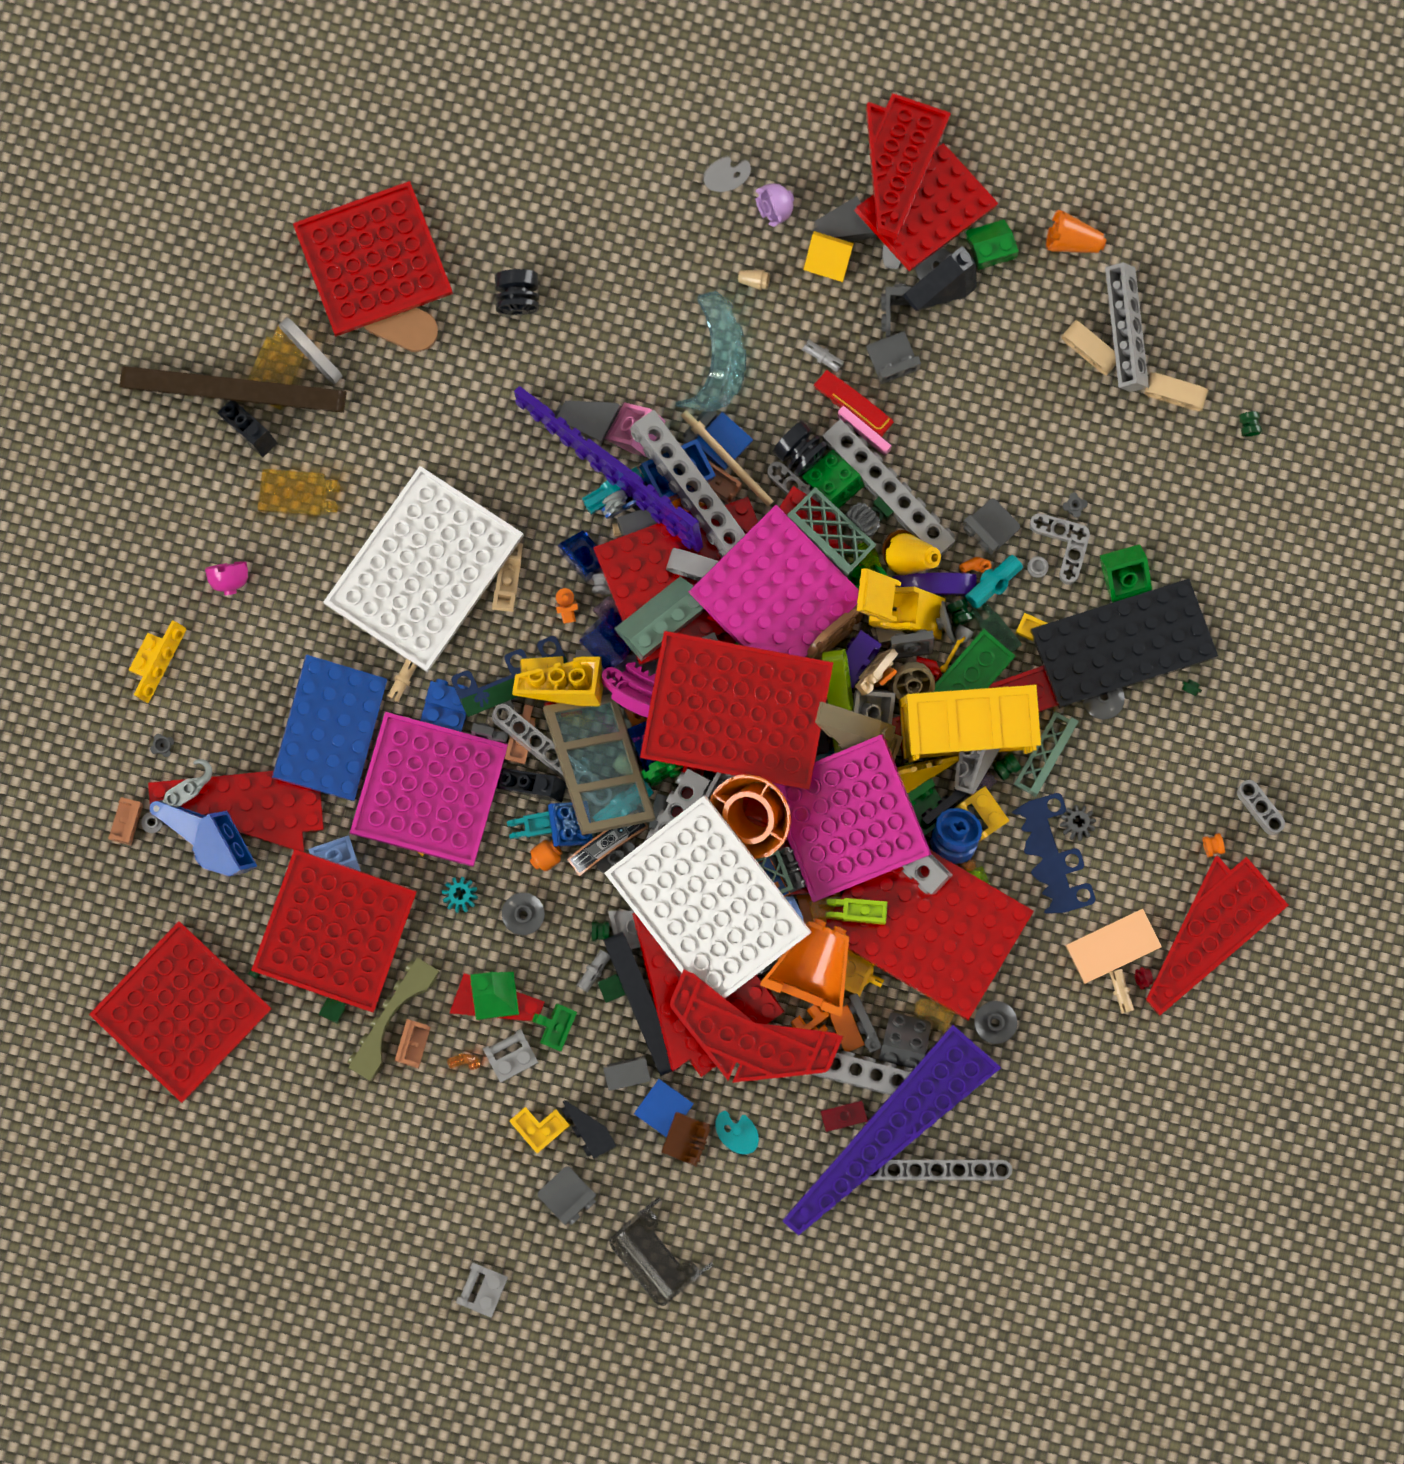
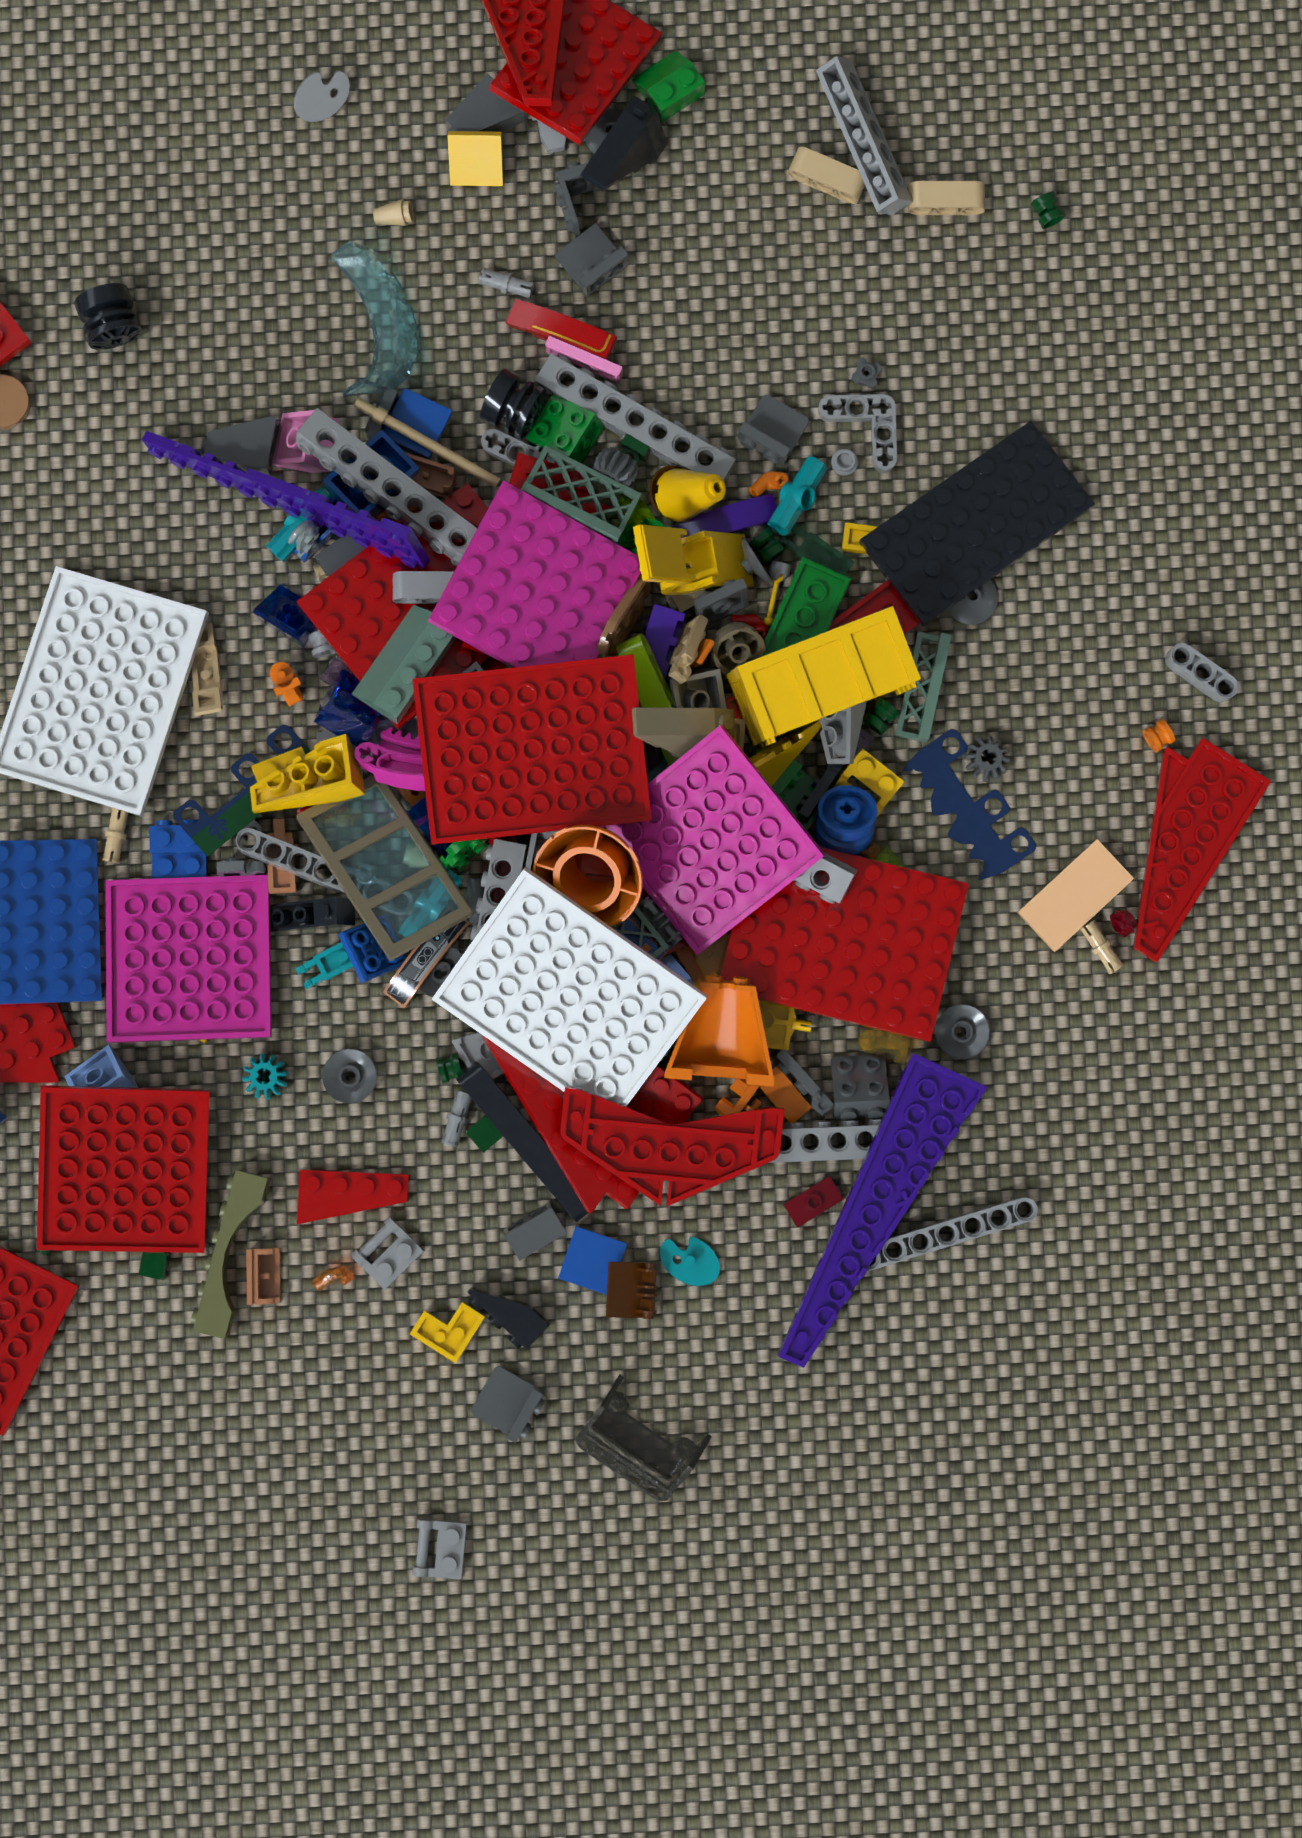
camera: 15 degrees left, 5 degrees up
green slope [470,972,519,1020] -> none
orange head [530,840,562,871] -> none
green plate [532,1003,577,1052] -> none
lavender cylinder [755,183,794,227] -> none
lime hinge [826,898,887,924] -> none
orange cone [1046,210,1106,253] -> none
green slope [1100,544,1152,603] -> none
dark green plate [1182,679,1202,697] -> none

